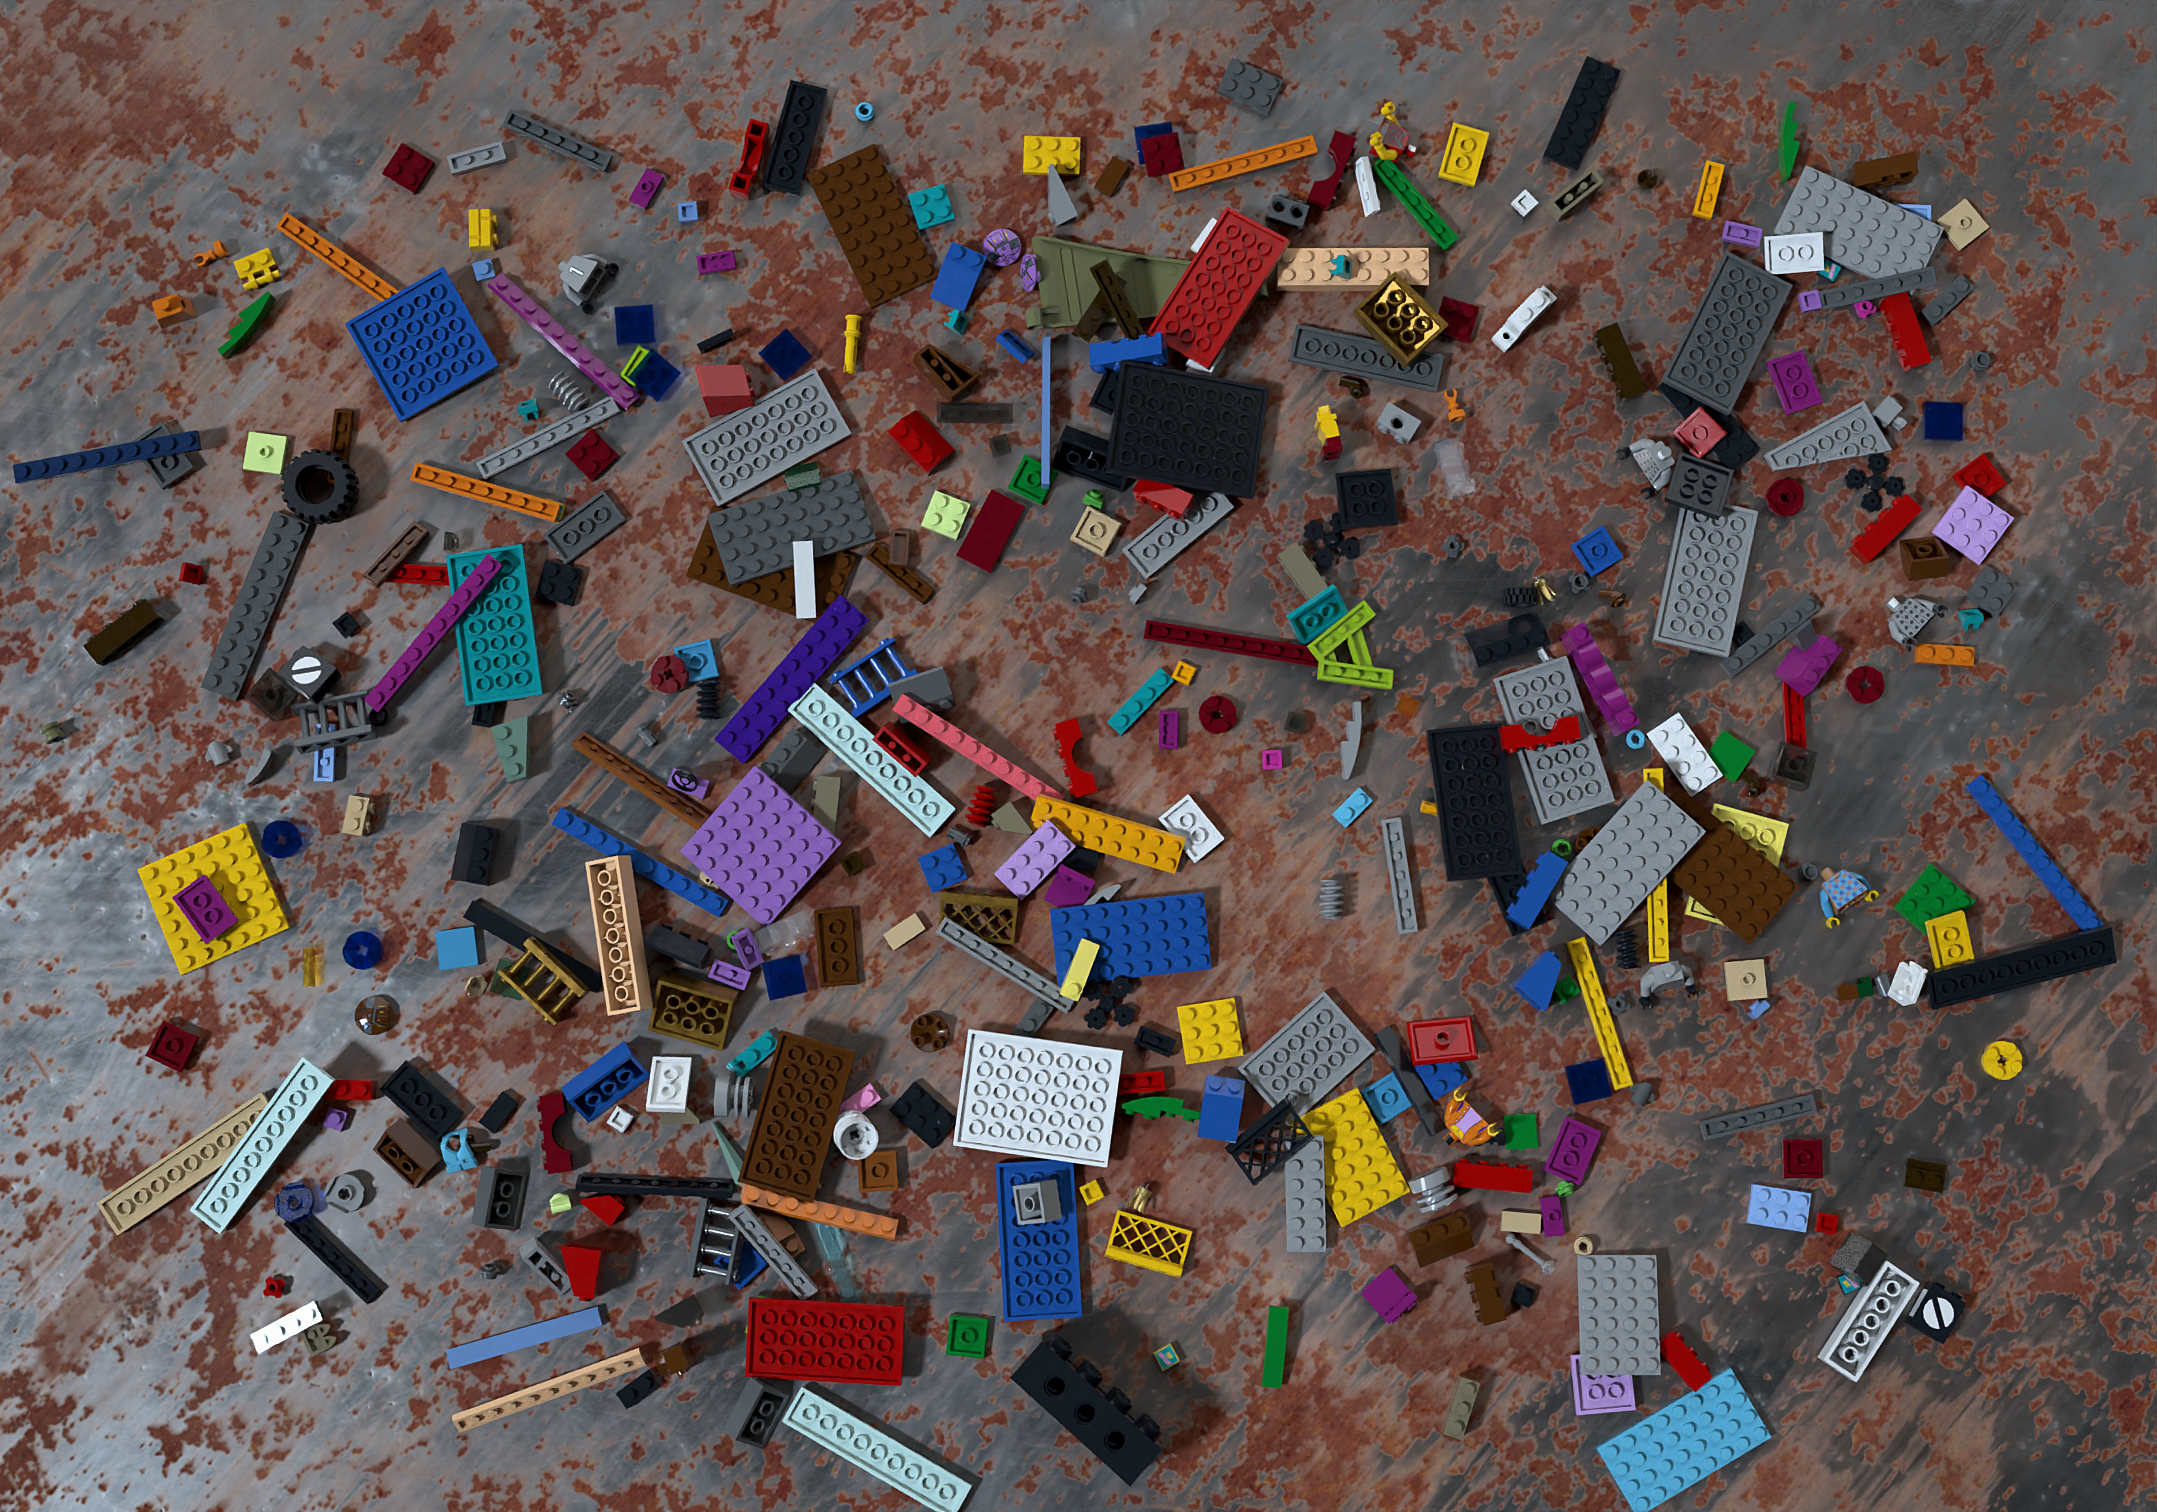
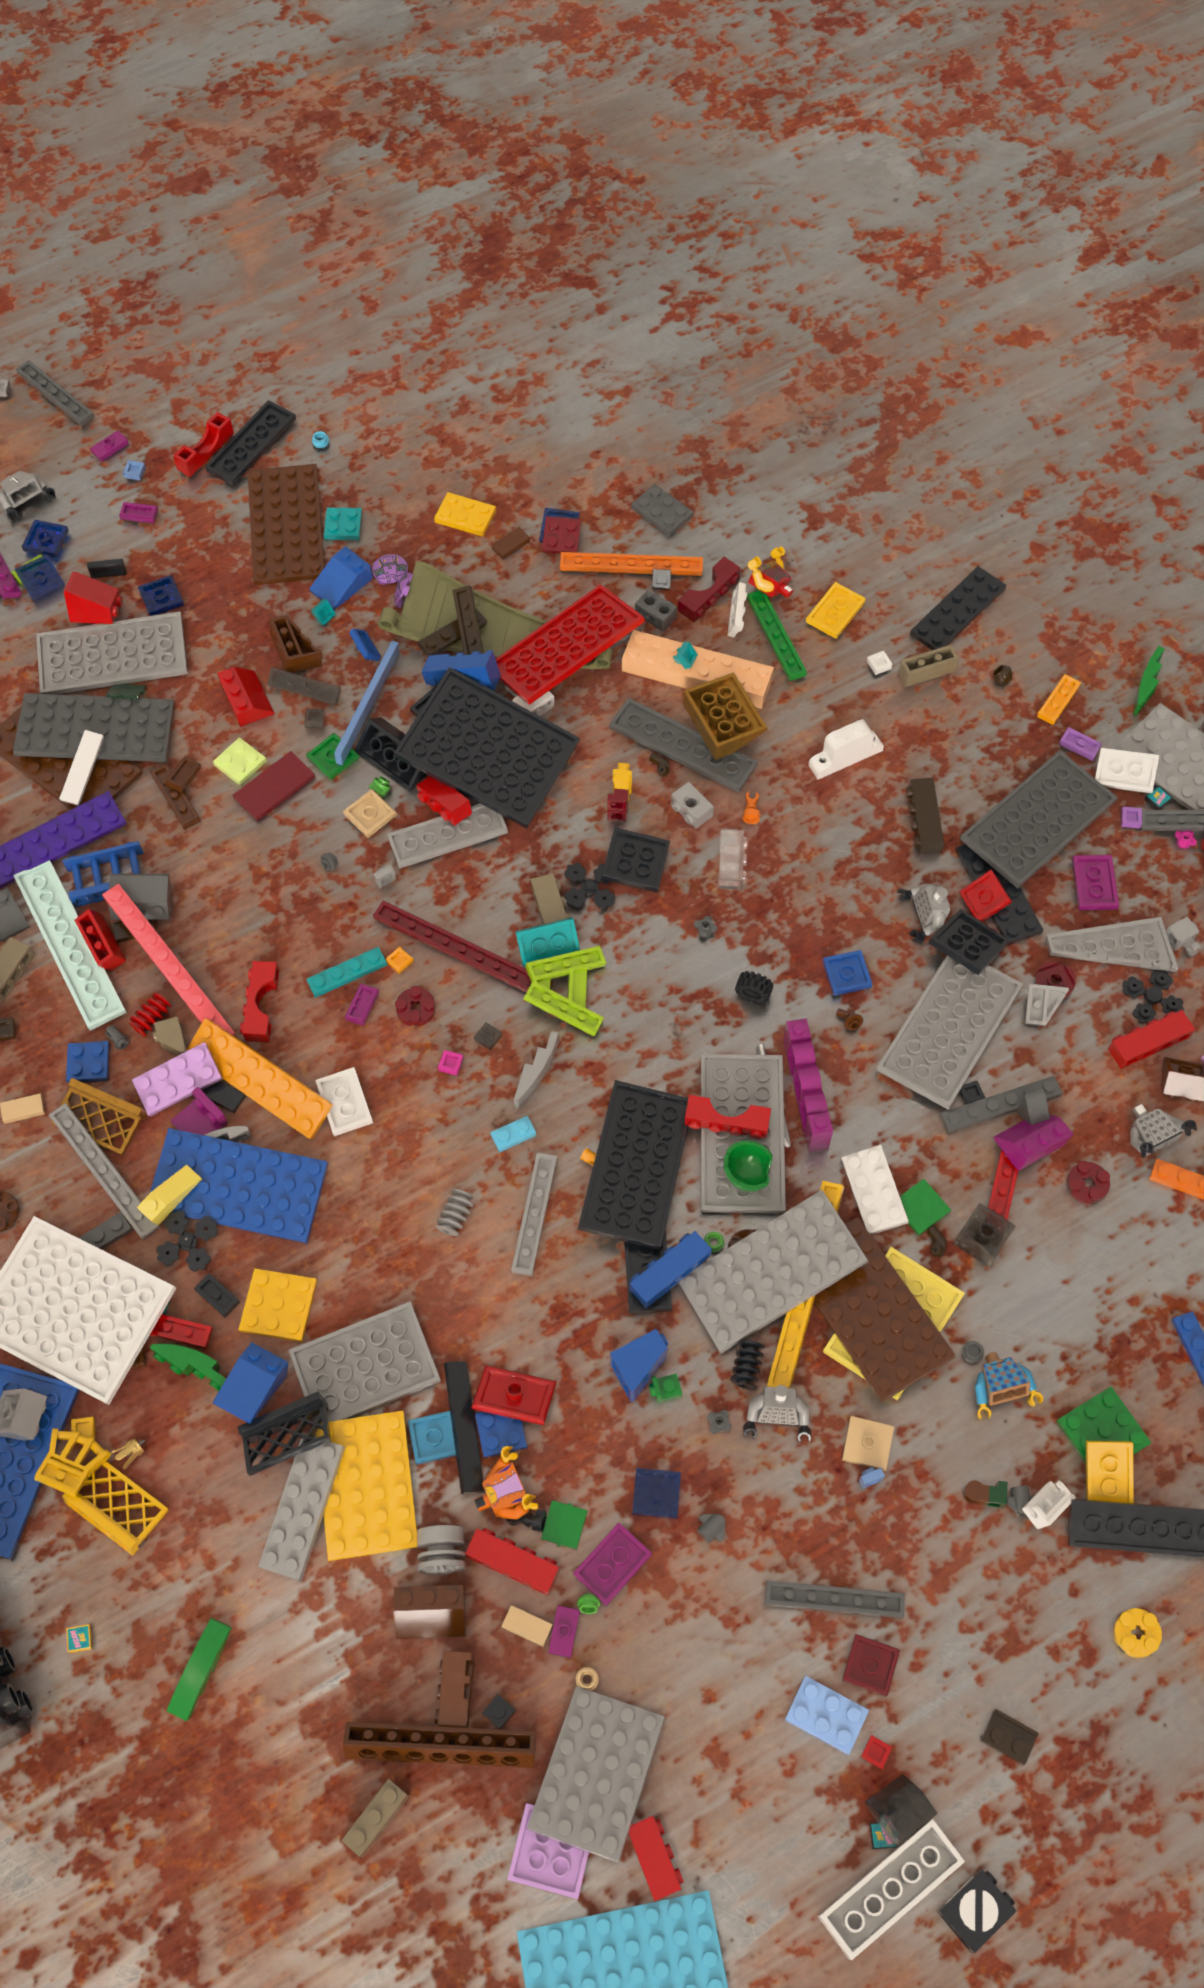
camera: 25 degrees right, 20 degrees down
yellow pin [843,315,862,374] -> none
light grey slope [1047,164,1078,227] -> none
magenta bracket [1361,1268,1418,1324] -> none
clear orange plate [1394,693,1420,719] -> none
dark red plate [1438,296,1480,344] -> none
black slope [1463,611,1551,670] -> none
light grey piece [1506,1233,1556,1276] -> none
pearl gold piece [1532,577,1558,606] -> none
yellow tile [1565,937,1634,1090] -> none
dark grey plate [1568,572,1590,594] -> none
medium azure plate [1626,730,1646,749] -> none
none -> yellow plate [34,1428,111,1497]
none -> reddish brown brick [343,1722,536,1768]
none -> plate [652,569,671,588]
none -> green cylinder [723,1140,773,1192]
none -> light grey wing [1025,984,1069,1026]

